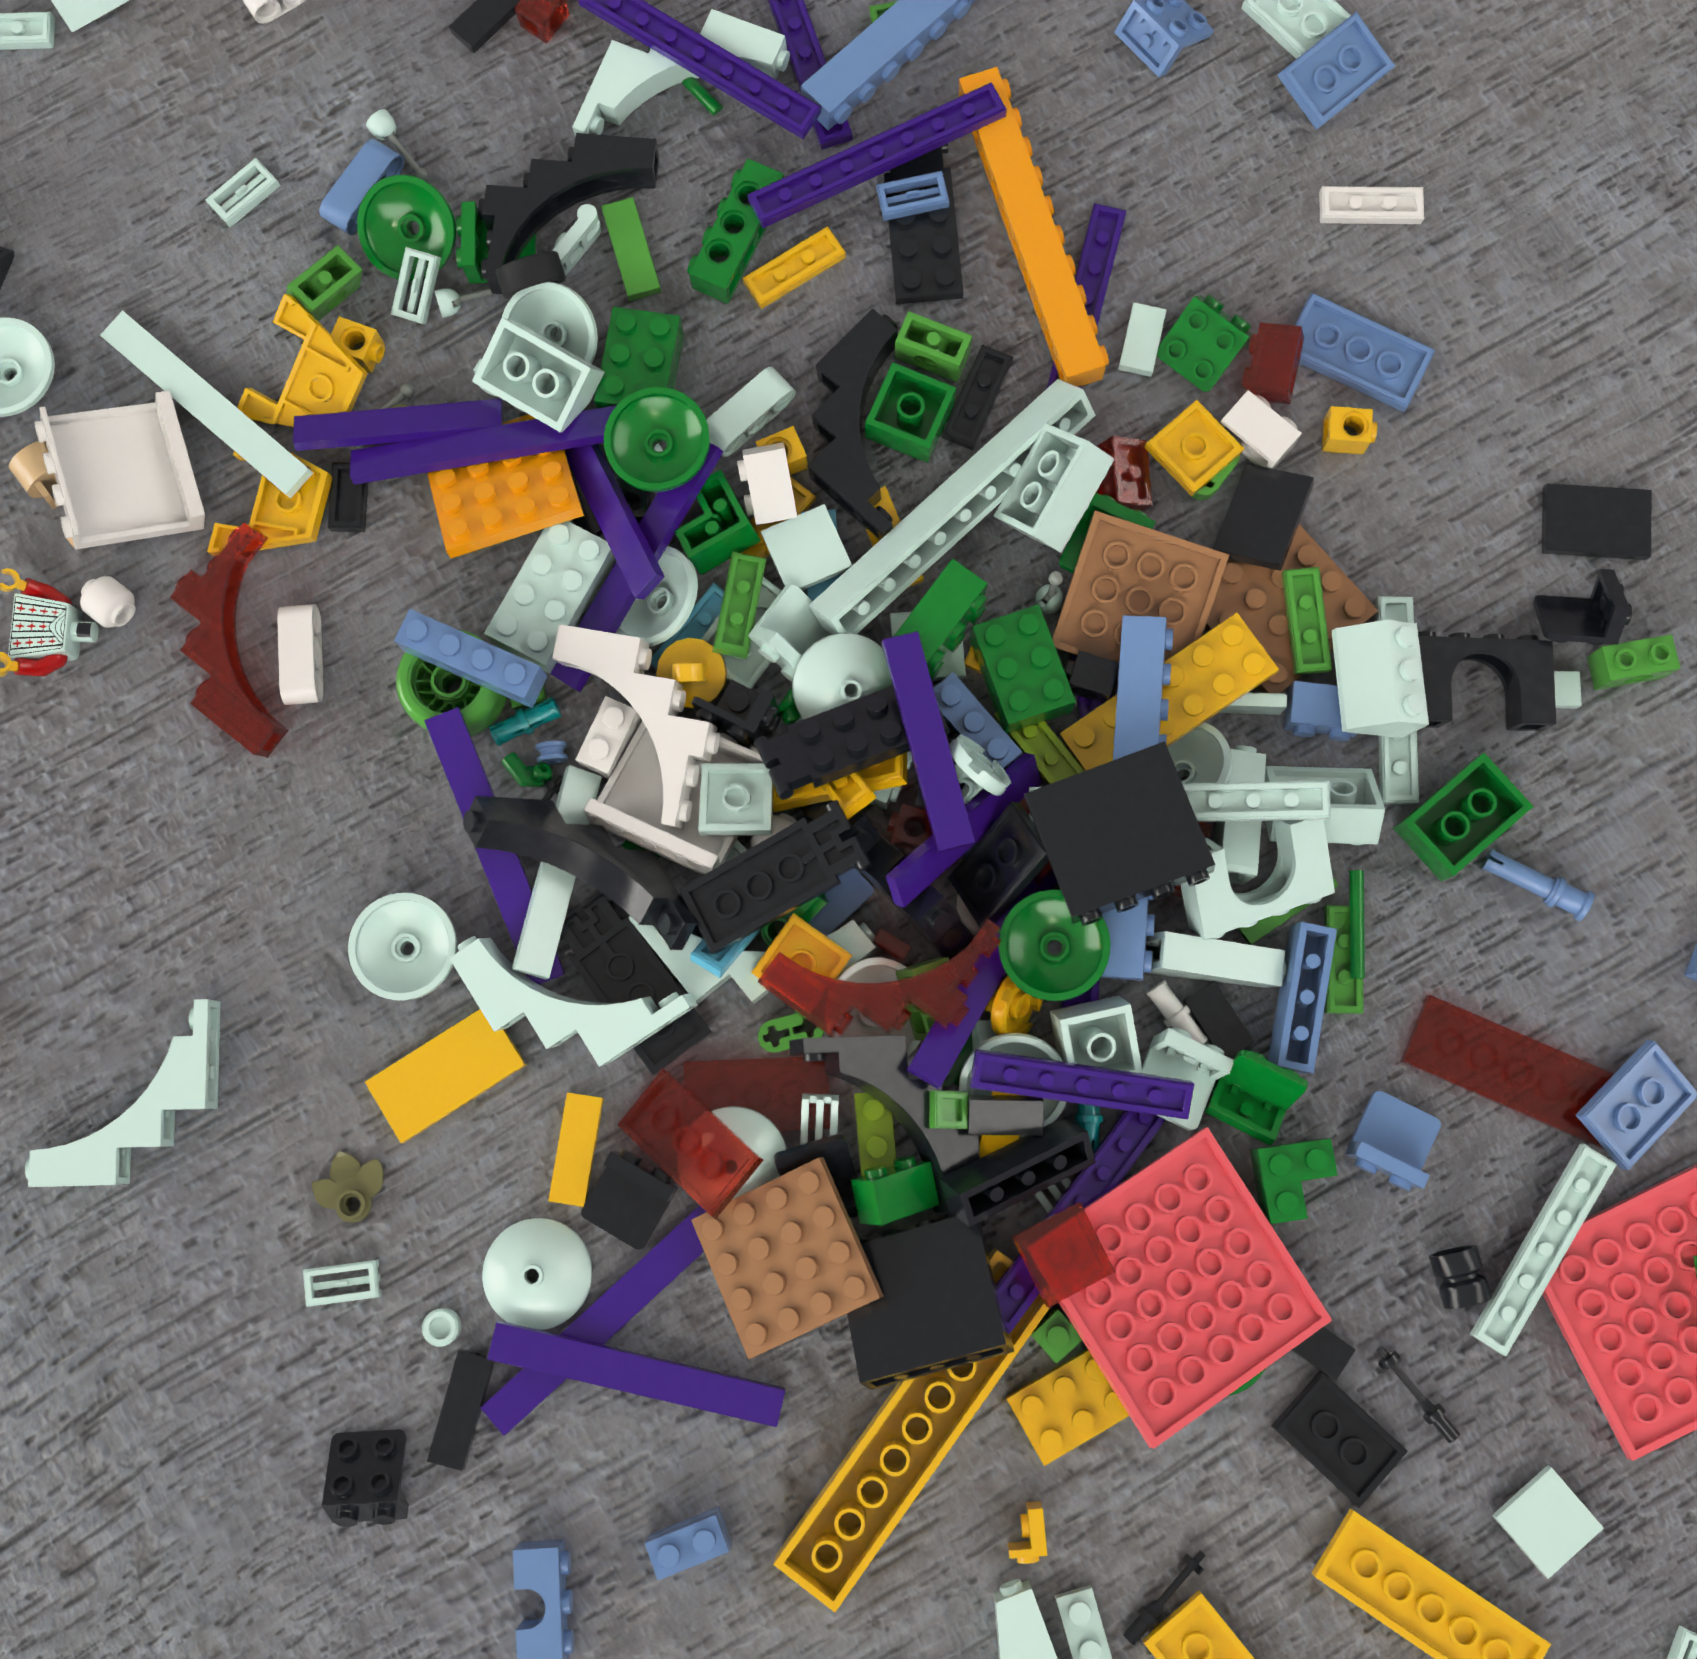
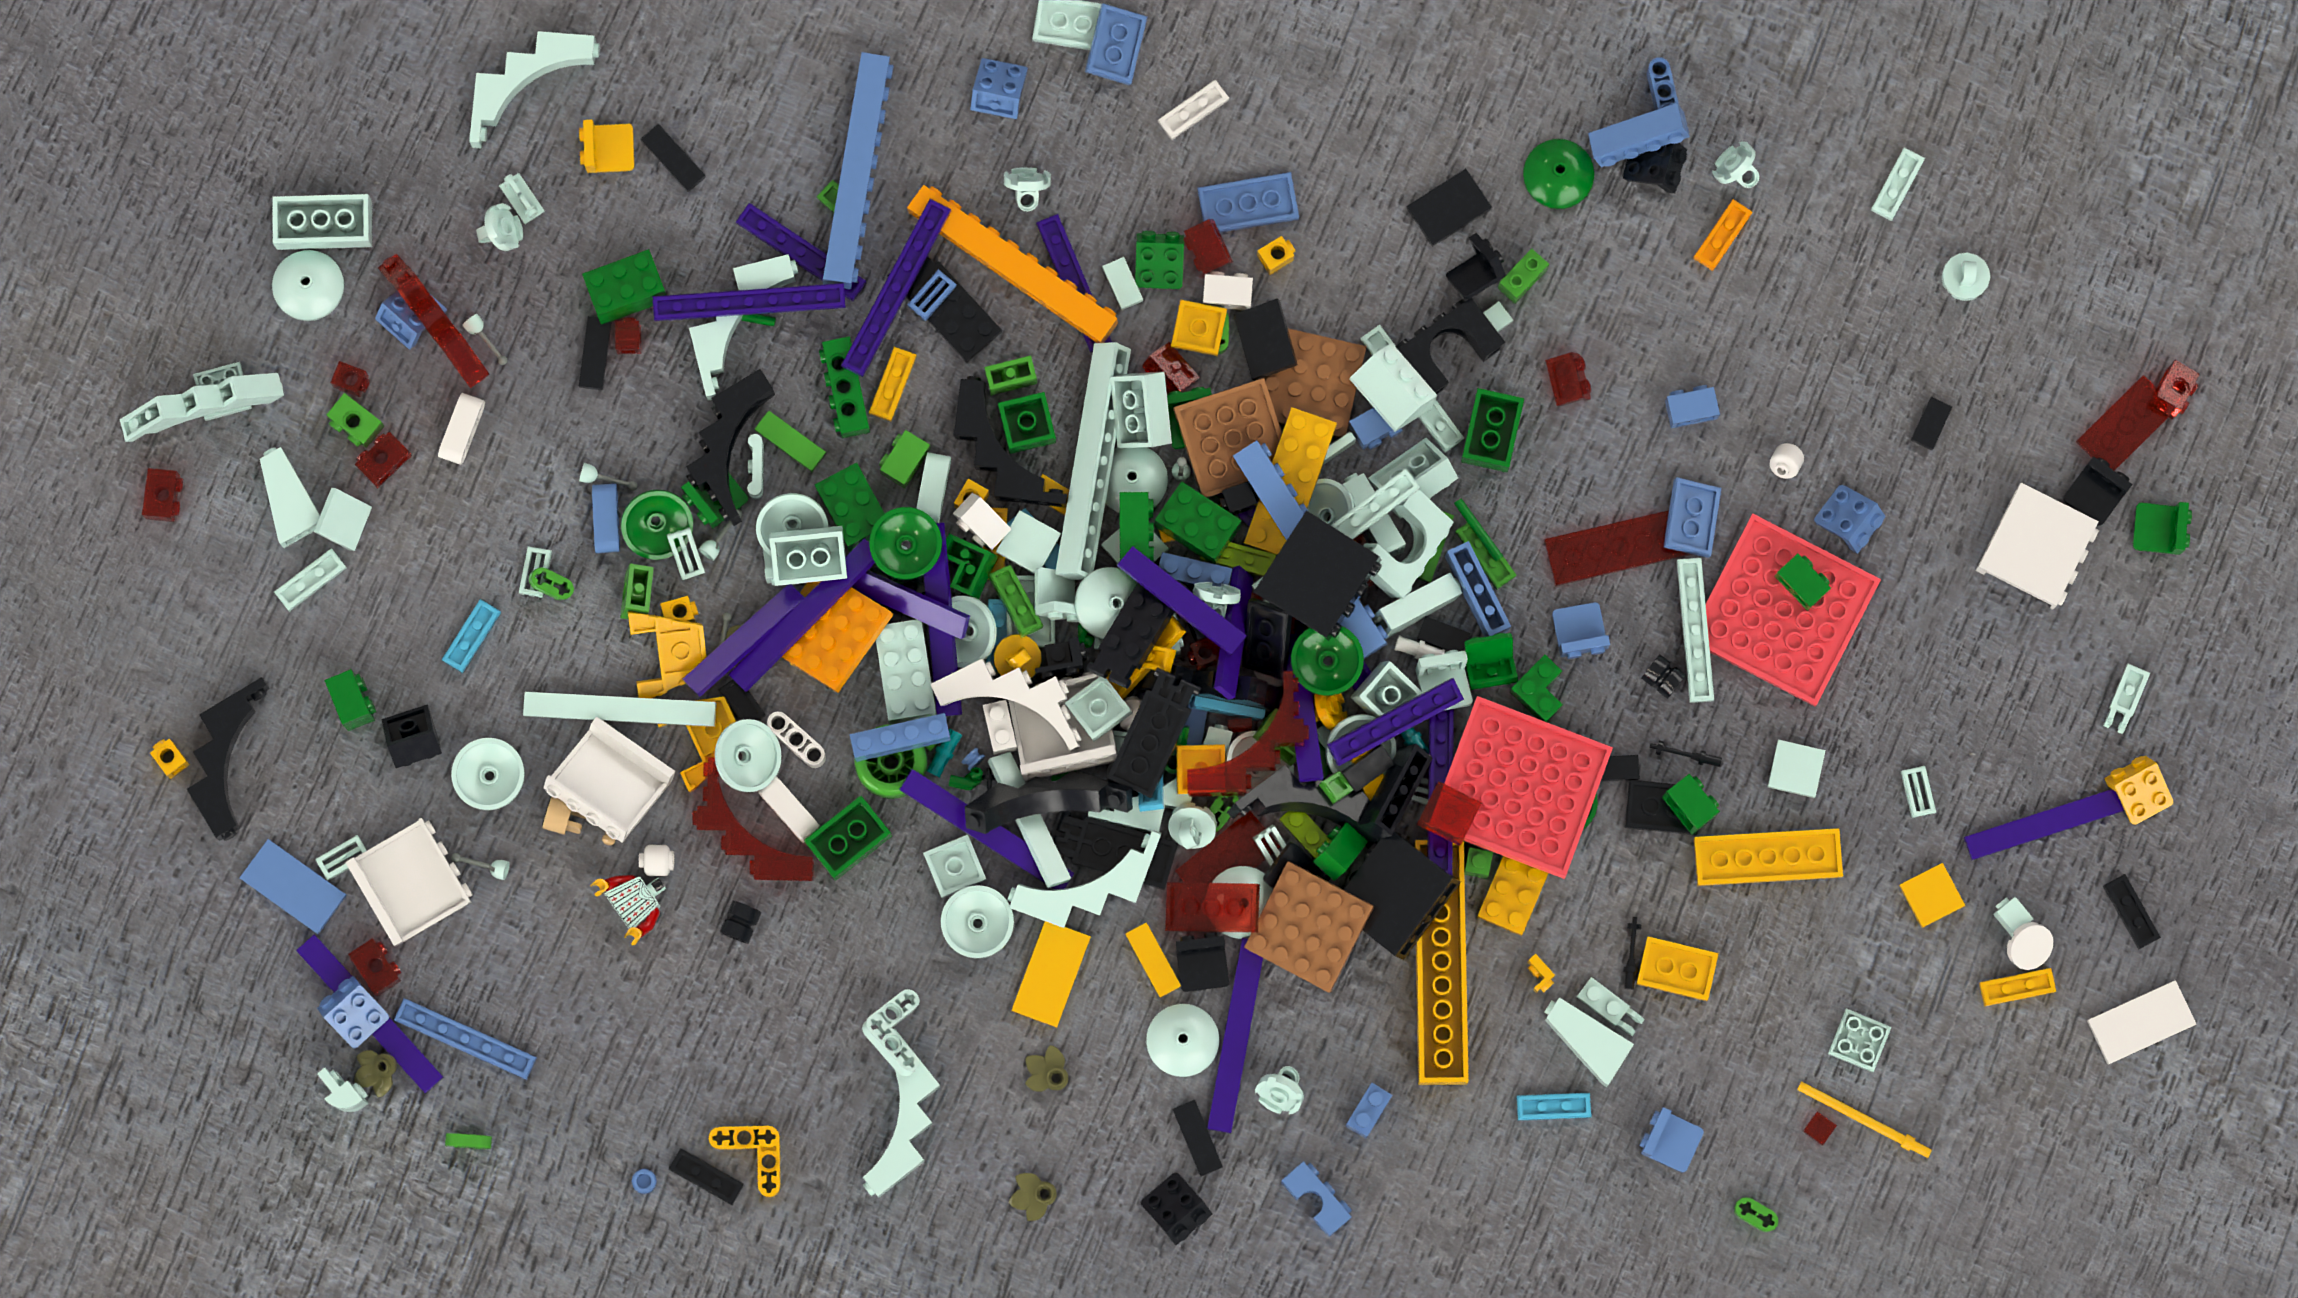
camera: 45 degrees left, 0 degrees up
light aqua tile [303,1259,382,1307] -> none
light aqua tile [422,1308,461,1347] -> none
dark purple tile [487,1320,786,1427] -> none
black tyre [496,251,566,299] -> none
black tile [942,345,1013,451] -> none
bright green tile [1281,567,1332,675] -> none
medium blue pin [1481,849,1595,921] -> none
none -> medium azure tile [442,599,501,673]
none -> bright green beam [529,567,574,600]
none -> light aqua dish [715,719,781,792]
none -> black wheel [720,900,762,944]
none -> white beam [767,712,826,768]
none -> green brick [804,796,892,881]
none -> light aqua beam [862,989,920,1076]
none -> bright green brick [879,430,931,489]
none -> light aqua plate [923,835,986,898]
none -> light aqua tile [1004,167,1051,212]
none -> olive plate [1009,1173,1057,1221]
none -> light aqua dish [1105,447,1168,513]
none -> light aqua tile [1168,803,1217,849]
none -> medium azure tile [1190,696,1265,721]
none -> light aqua tile [1255,1066,1304,1114]
none -> clear red bracket [1545,352,1591,406]
none -> green brick [1662,773,1720,835]

